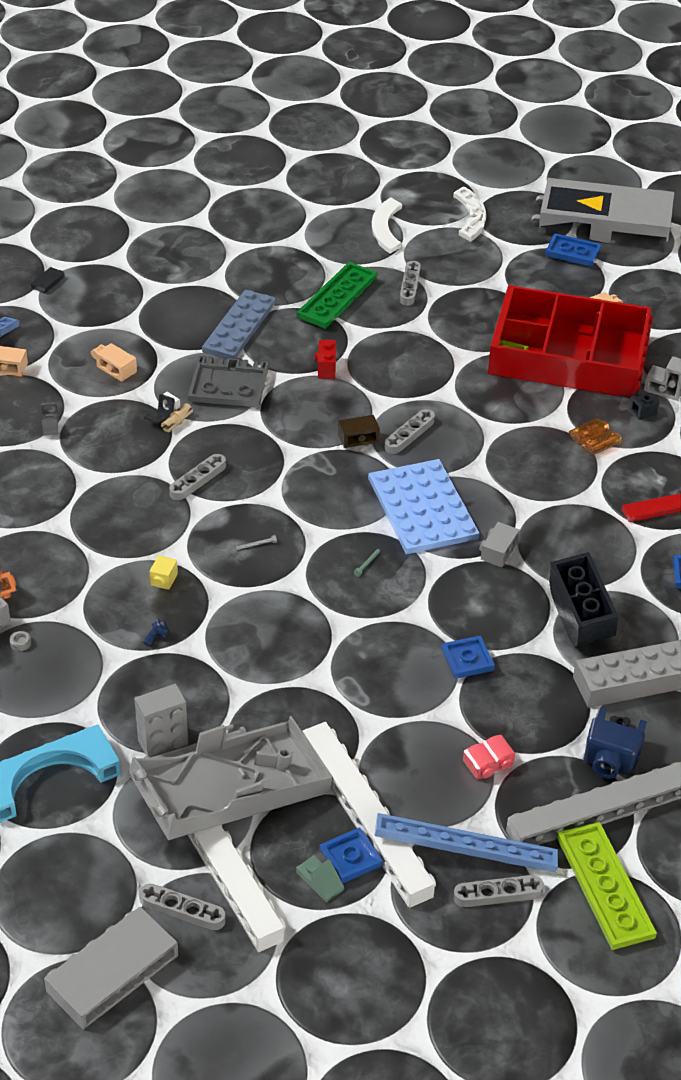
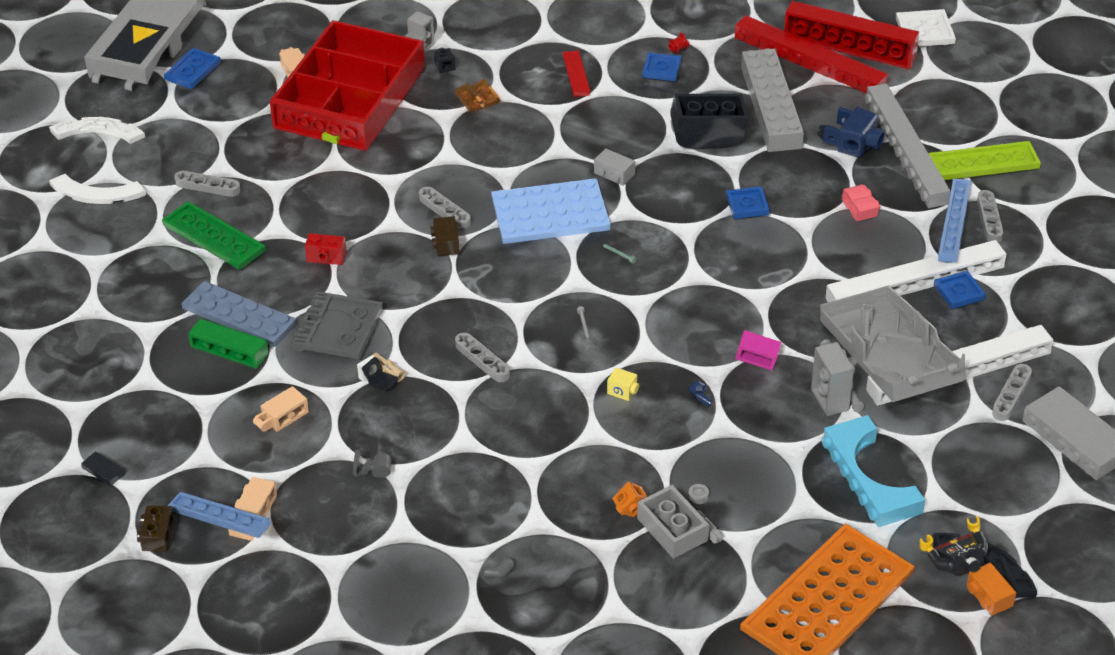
camera: 80 degrees left, 0 degrees up
sand green slope [296,855,344,903] -> none
none -> green brick [188,319,269,369]
none -> dark pink brick [735,330,781,371]

